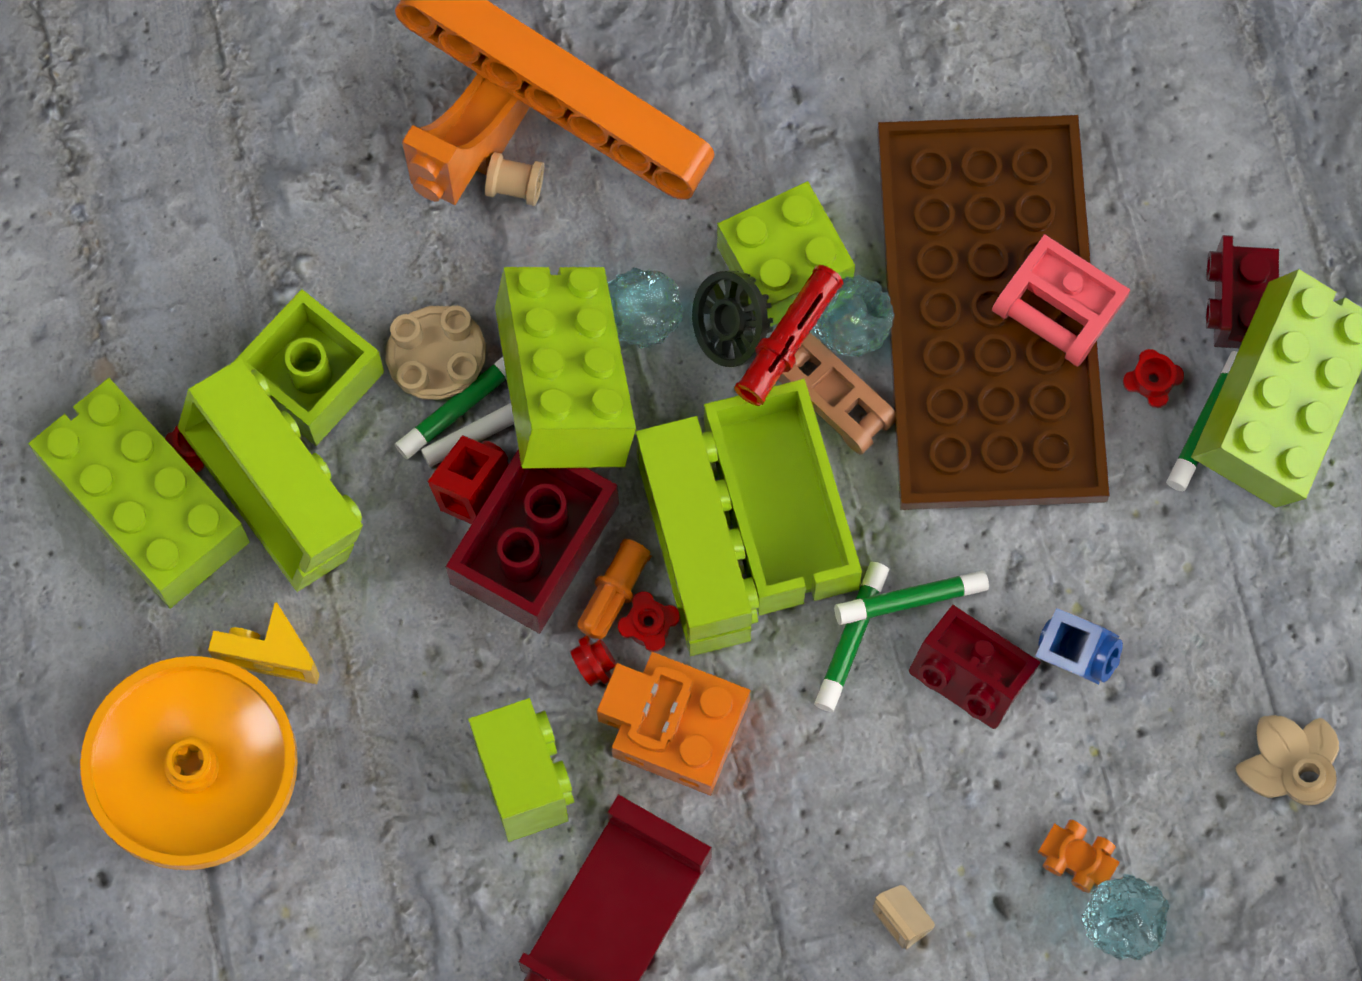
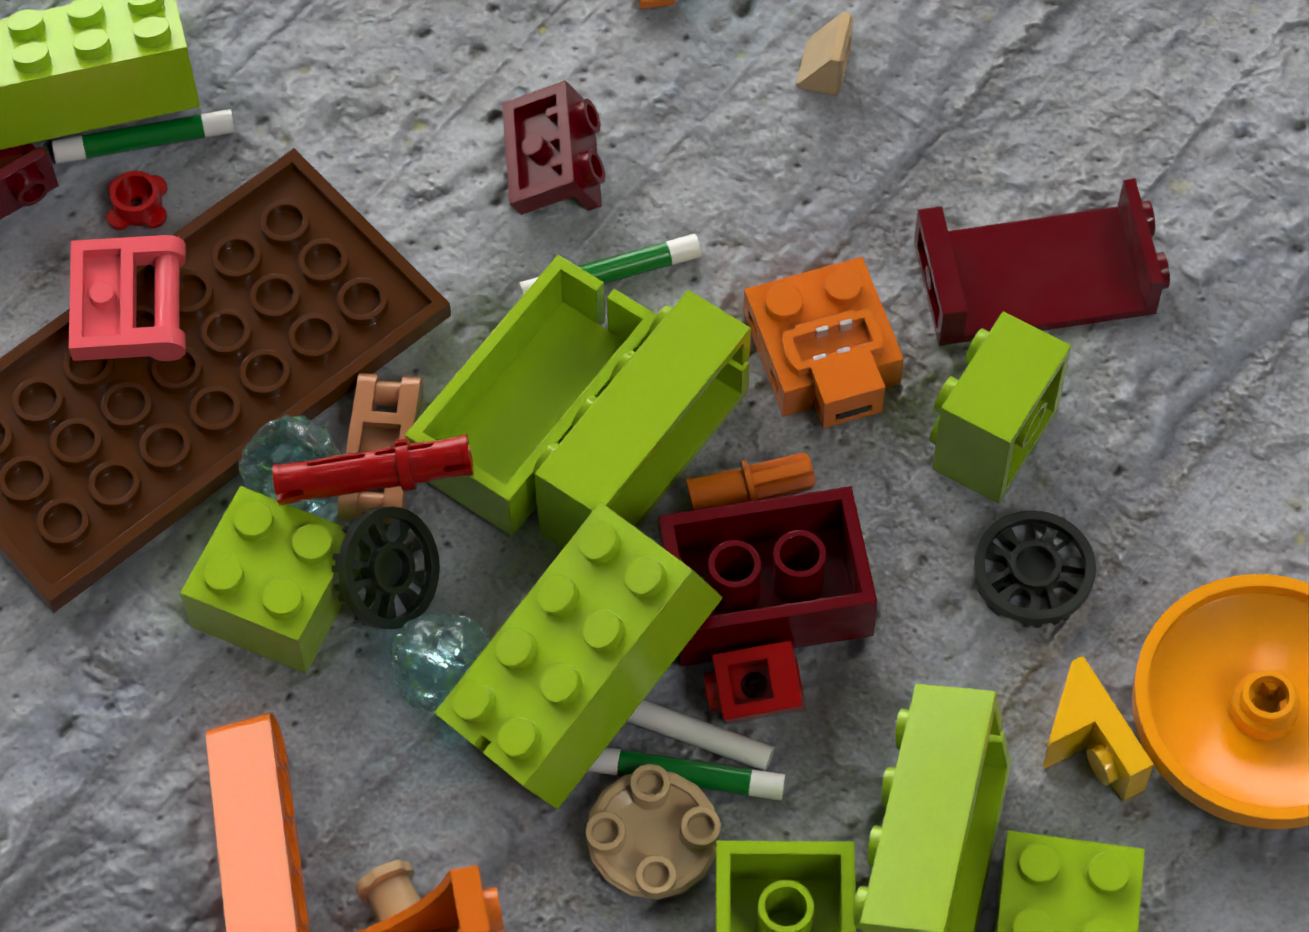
camera: 130 degrees left, 10 degrees down
red plate [570,635,616,687] -> none
red plate [618,591,680,652] -> none
green bar [834,570,989,625] -> none
blue brick [1035,608,1123,685] -> none
none -> pearl dark grey wheel [974,510,1096,628]

